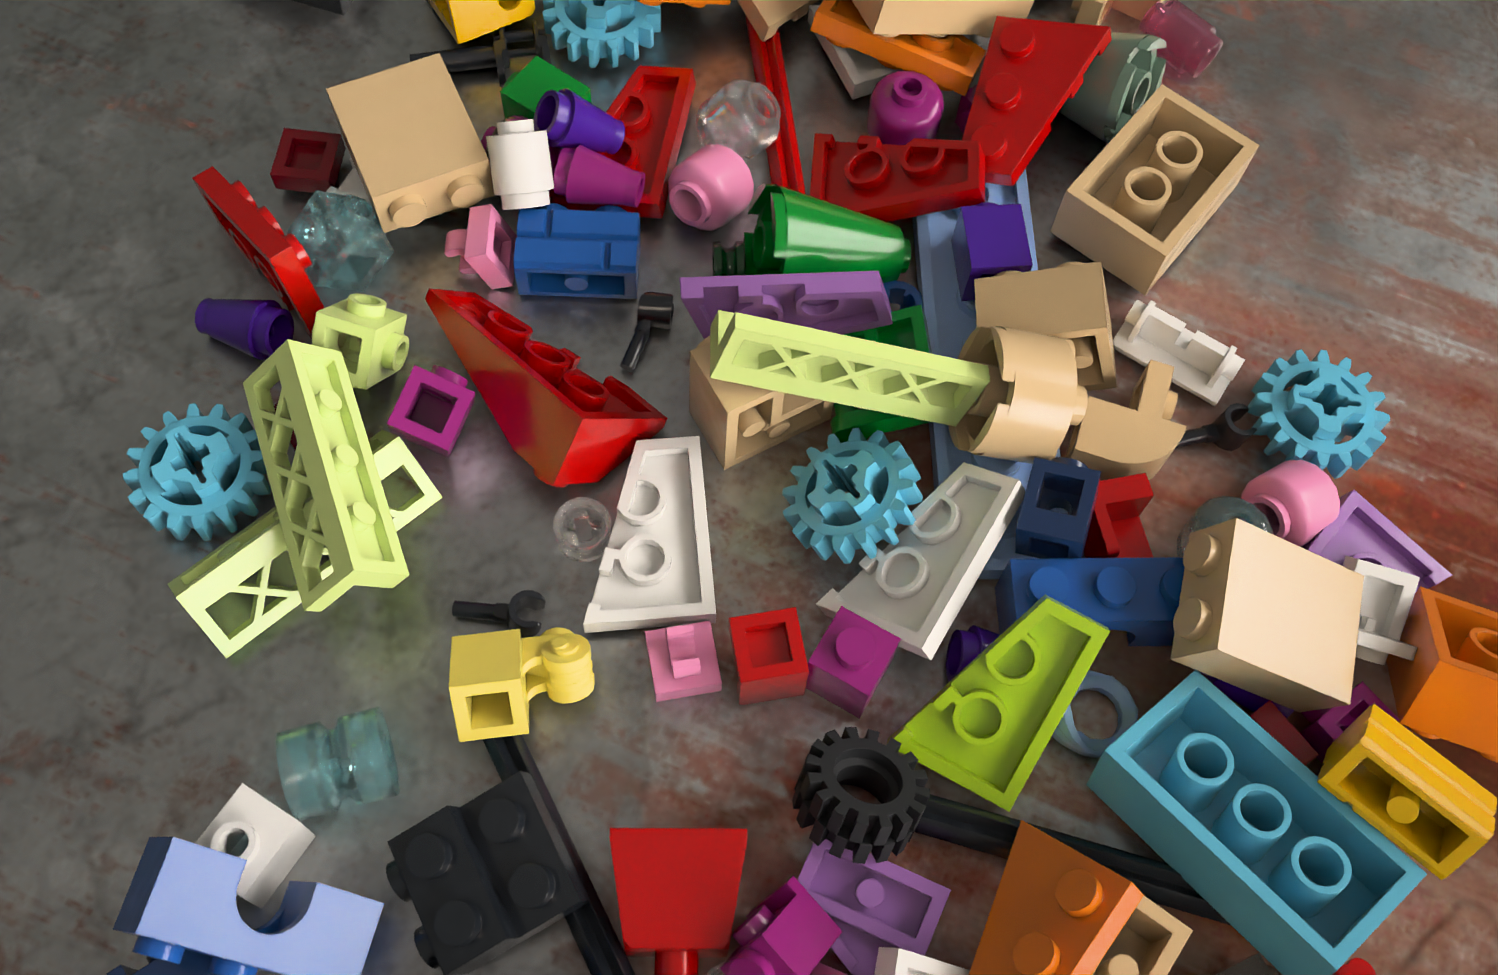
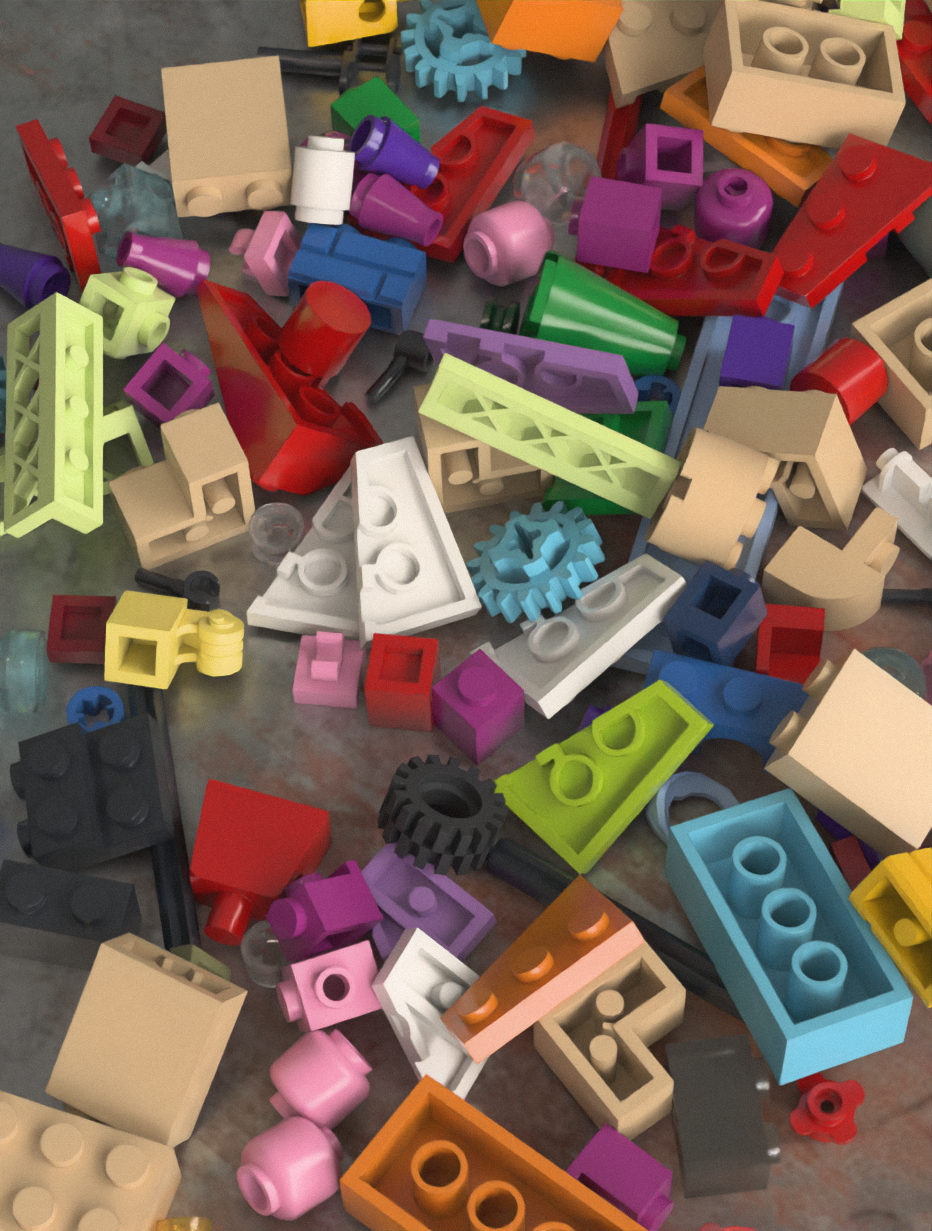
camera: 25 degrees right, 5 degrees down
none -> dark red plate [46,595,117,664]
none -> blue bush [66,685,127,732]
none -> tan brick [108,402,258,570]
none -> magenta cone [116,231,210,298]
none -> red piece [278,281,371,378]
none -> white wing [350,436,482,650]
none -> magenta brick [568,176,662,273]
none -> magenta brick [617,123,703,211]
none -> red piece [789,337,889,426]

